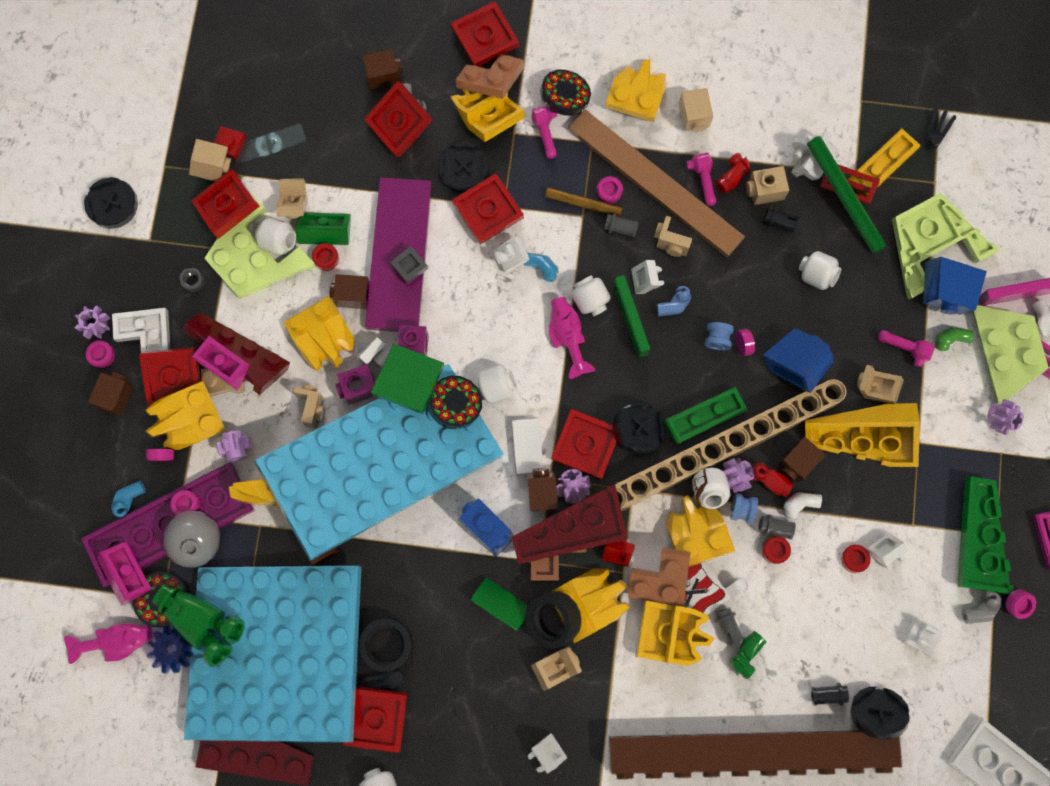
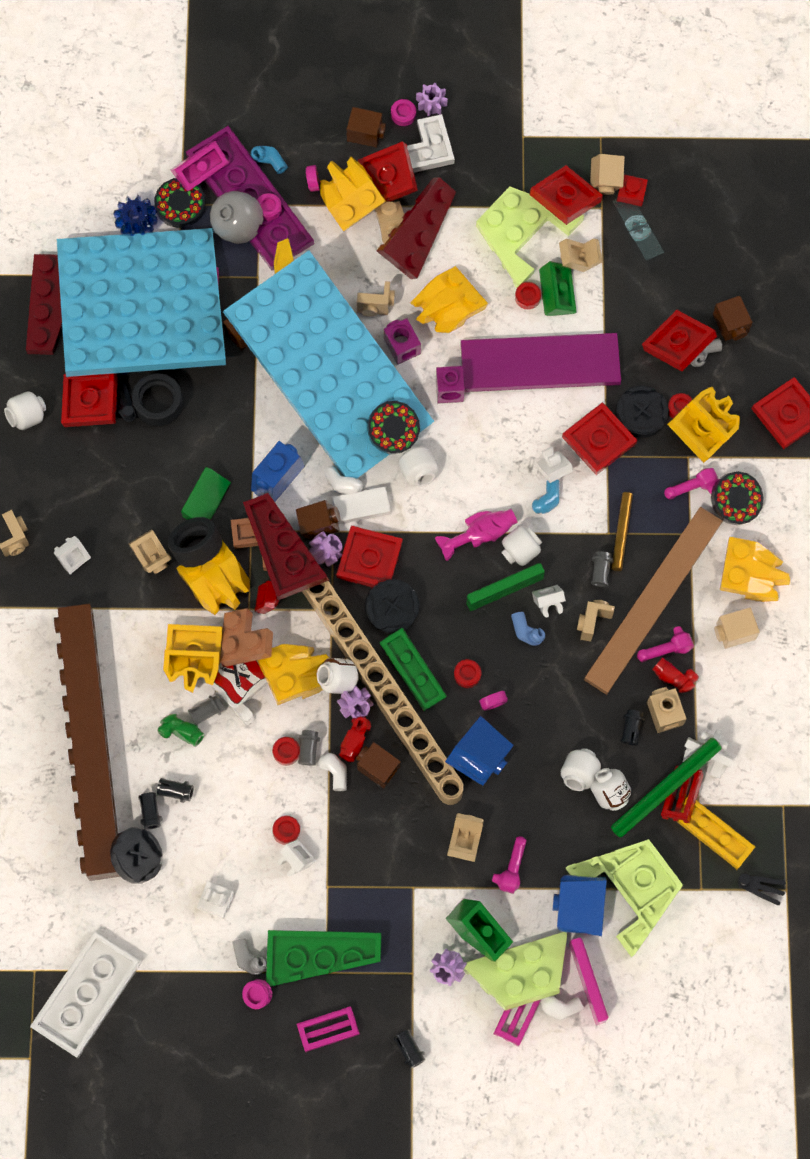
camera: 80 degrees right, 5 degrees down
dark pink animal [64,623,153,664] -> none
black tile [84,177,138,229] -> none
green piece [152,584,245,667] -> none
dark grey axle [179,267,205,293] -> none
dark pink slope [192,336,249,391] -> none
lavender gear [216,430,253,462] -> none
white head [255,218,296,255] -> none
reddish brown brick [329,274,370,309] -> none
white tile [356,337,387,368] -> none
green tile [371,344,444,414] -> none
dark grey plate [390,246,428,284] -> none
nougat plate [456,54,524,99] -> none
dark pink tile [596,176,623,204] -> none
medium blue wheel [705,322,734,350] -> none
medium blue wheel [730,493,758,524] -> none
yellow wedge [805,403,920,467] -> none
bright green arm [935,327,974,351] -> none
none -> black pin [157,778,194,803]
none -> white arm [324,466,363,494]
none -> green slope [445,899,513,962]
none -> red tile [454,659,481,688]
none -> white head [590,768,631,811]
none -> red tile [668,393,693,418]

